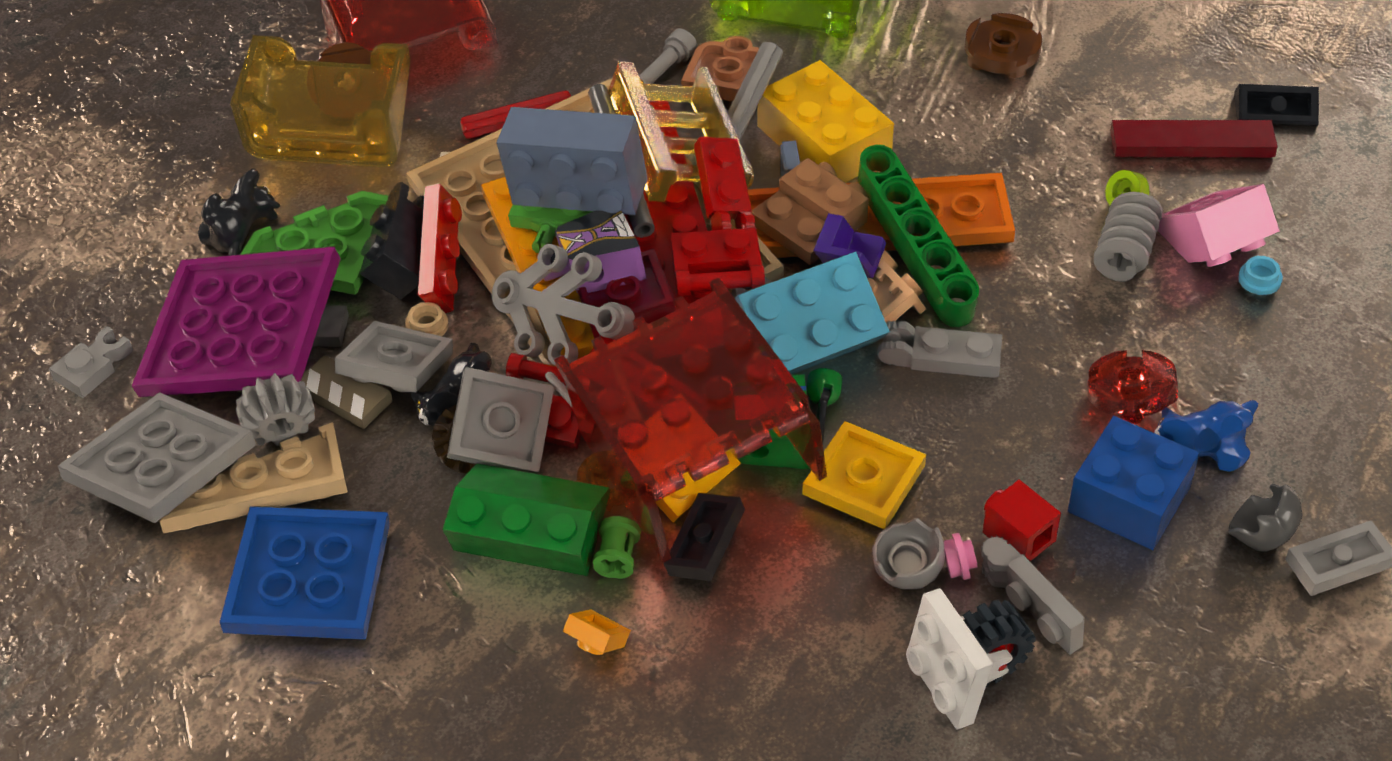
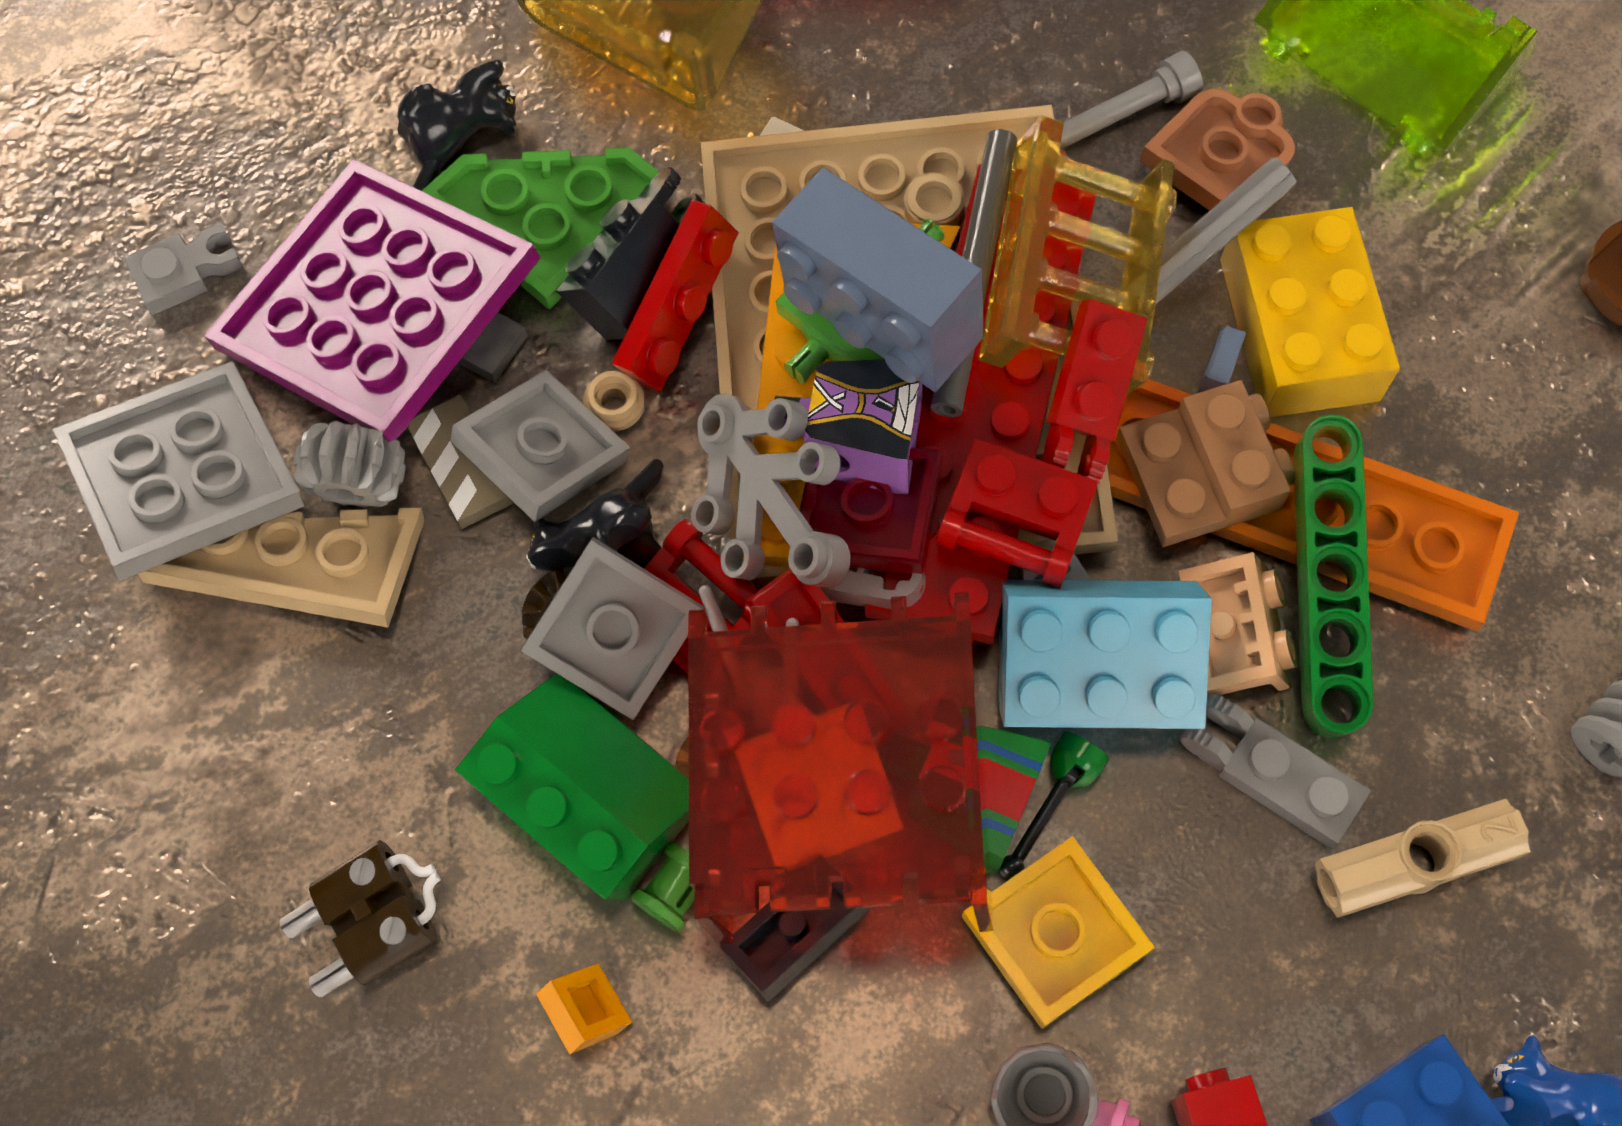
camera: 25 degrees right, 20 degrees up
blue plate [219,507,390,640] -> none
red axle [460,90,571,139] -> none
dark purple panel [813,213,886,279] -> none
clear red plate [1087,350,1178,424] -> none
none -> dark brown piece [280,840,441,997]
none -> tan piece [1315,799,1531,918]

